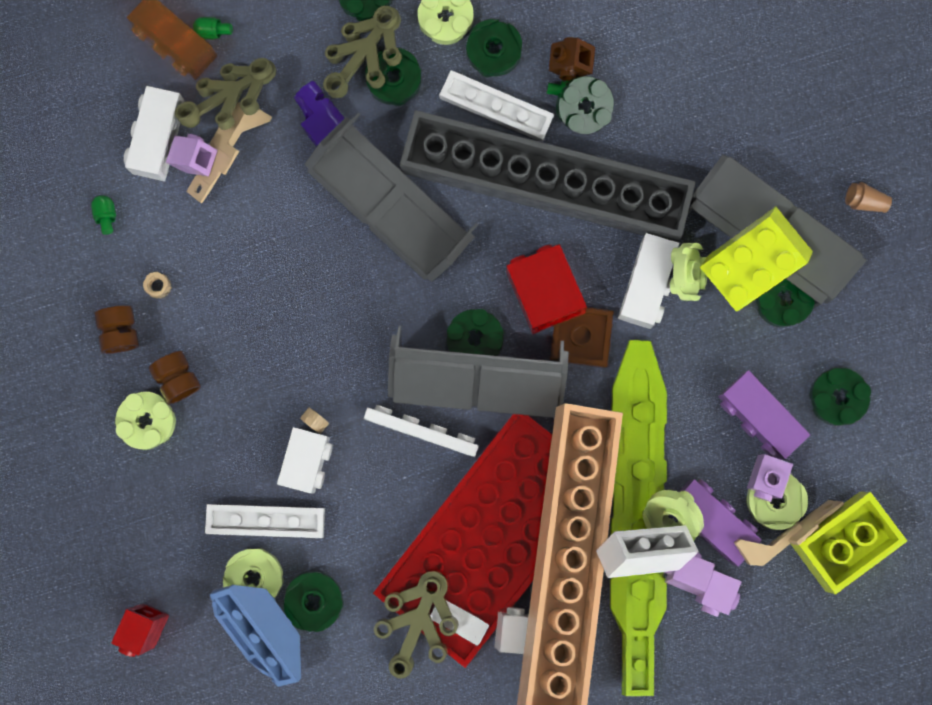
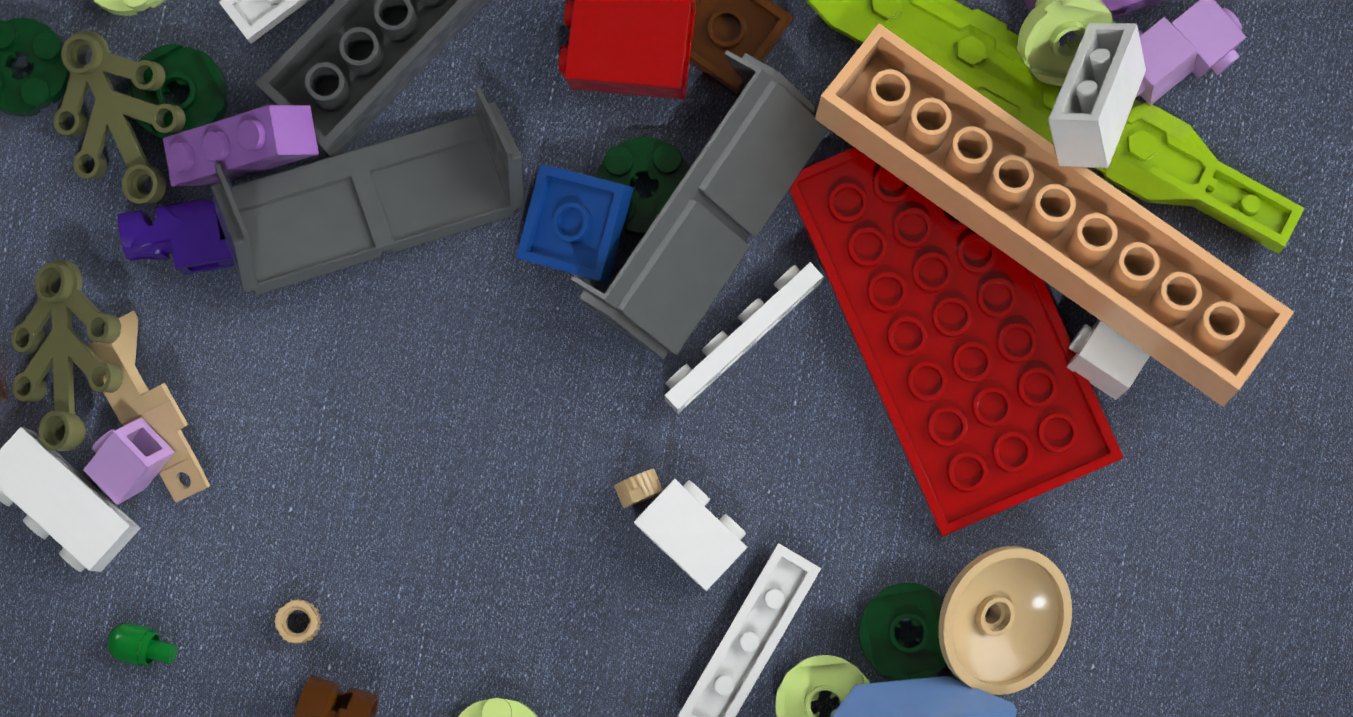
camera: 65 degrees left, 0 degrees up
reddish brown wheel [148,351,201,404] -> none
olive plant [374,571,459,679] -> none
white sticker [430,600,489,646] -> none
none -> medium lavender brick [163,105,319,186]
none -> blue plate [516,164,634,283]
none -> tan dish [938,546,1072,695]

